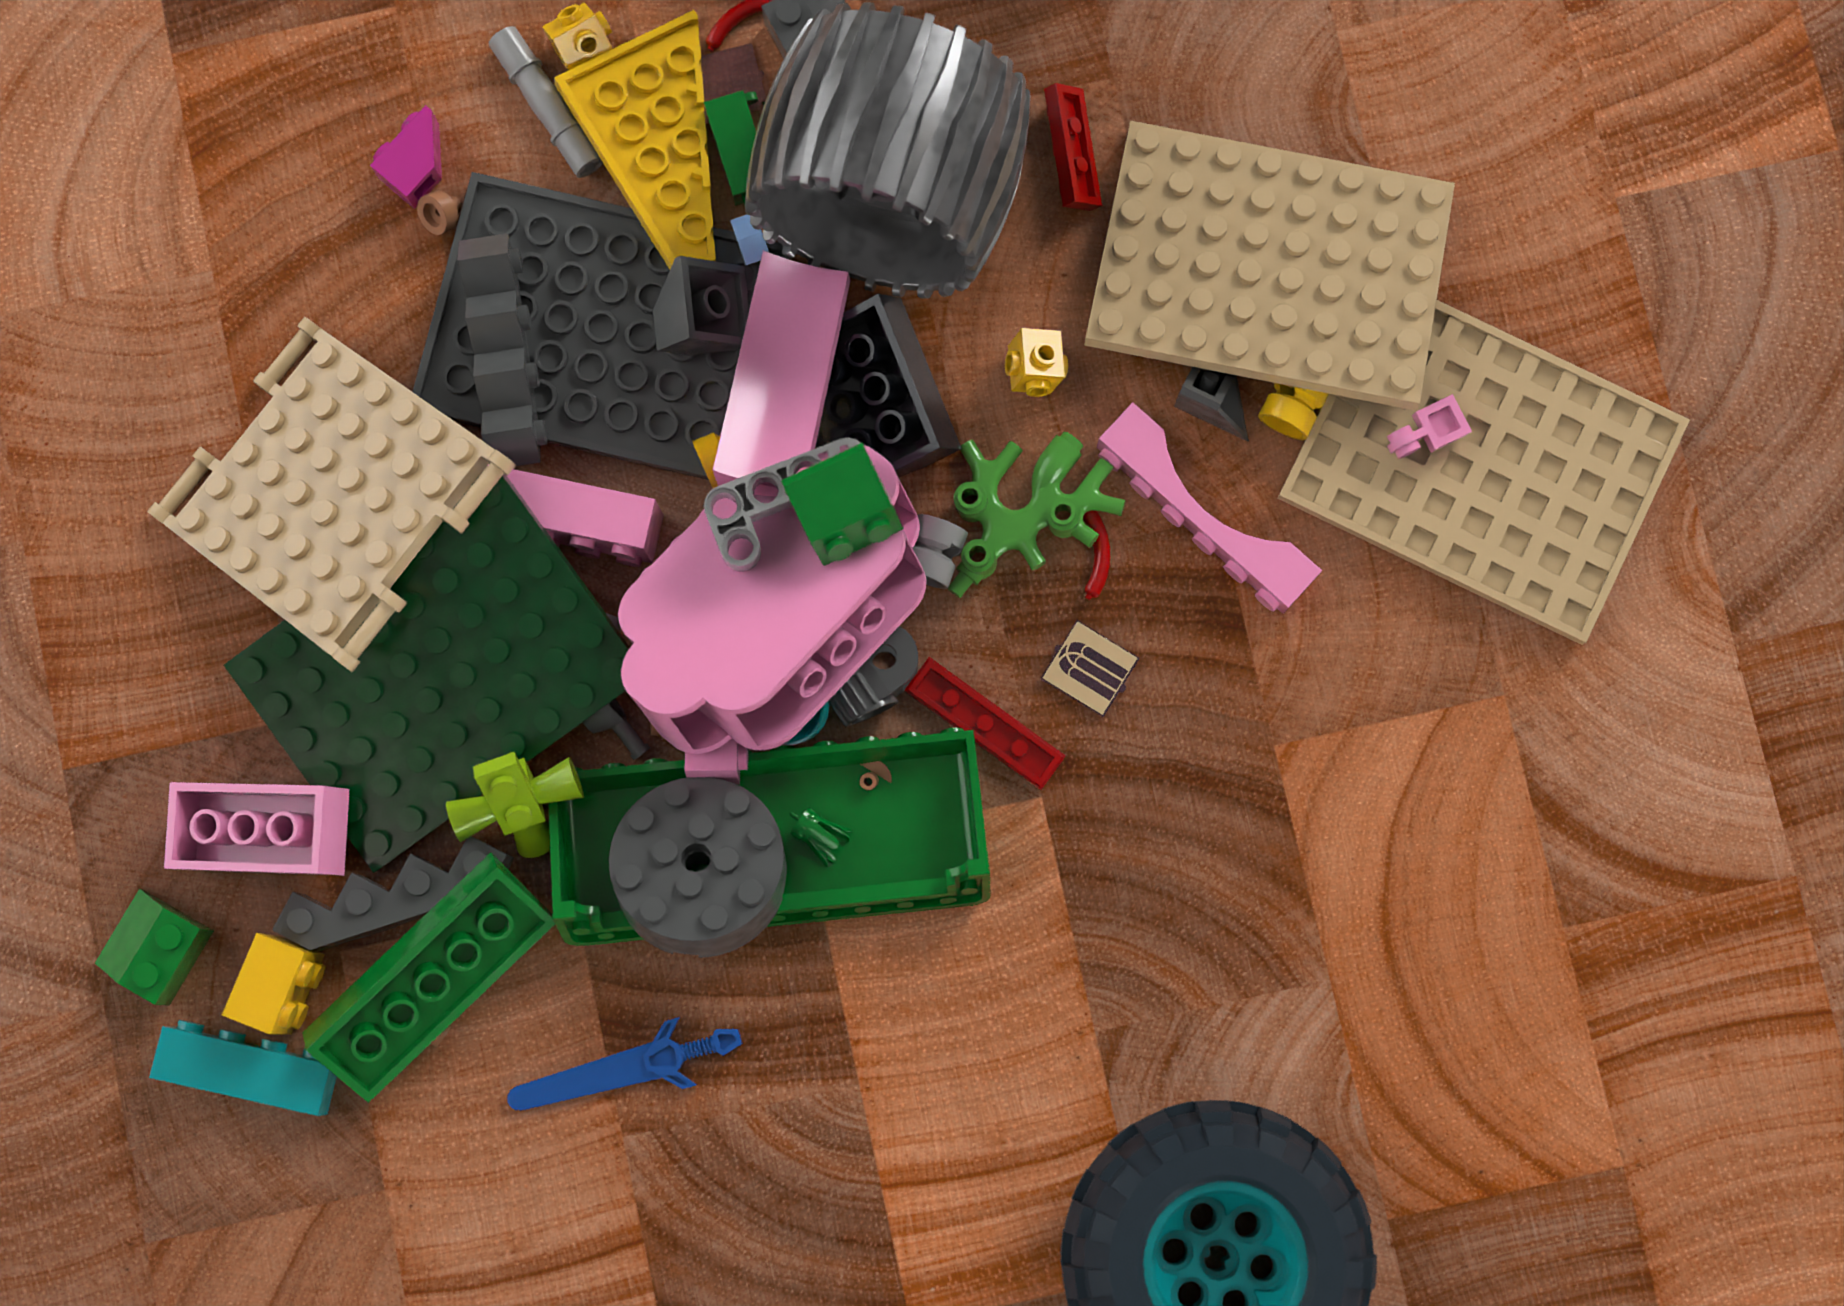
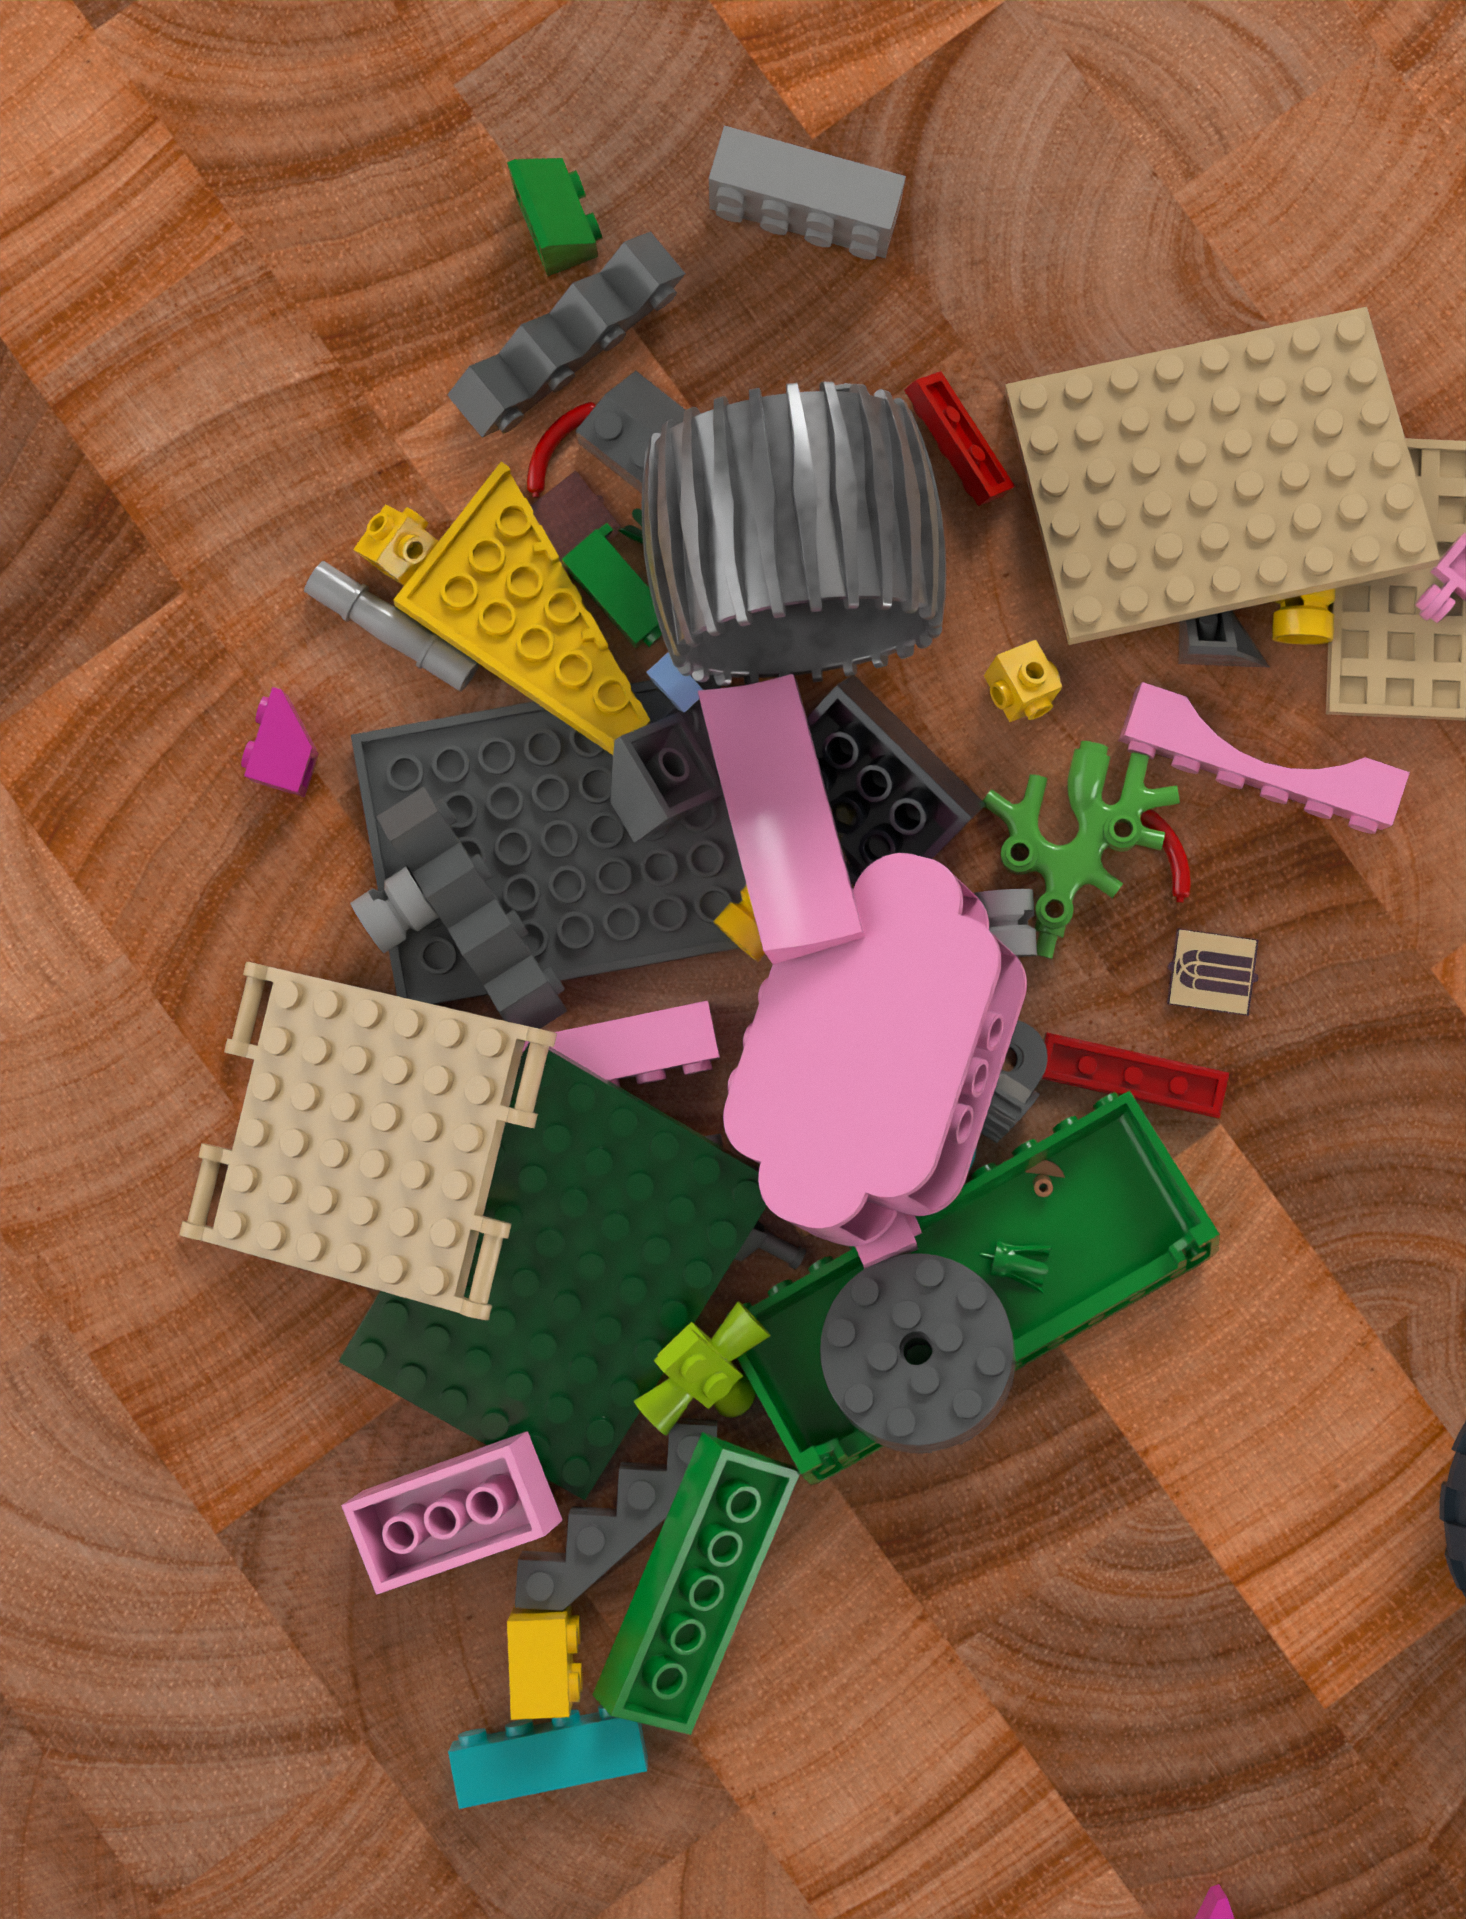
camera: 25 degrees left, 5 degrees up
green slope [95,889,214,1006] -> none
nougat tile [417,190,462,235] -> none
blue sword [507,1017,743,1111] -> none
light grey beam [704,438,860,572] -> none
green slope [781,443,904,566] -> none
none -> light grey wheel [351,867,439,953]

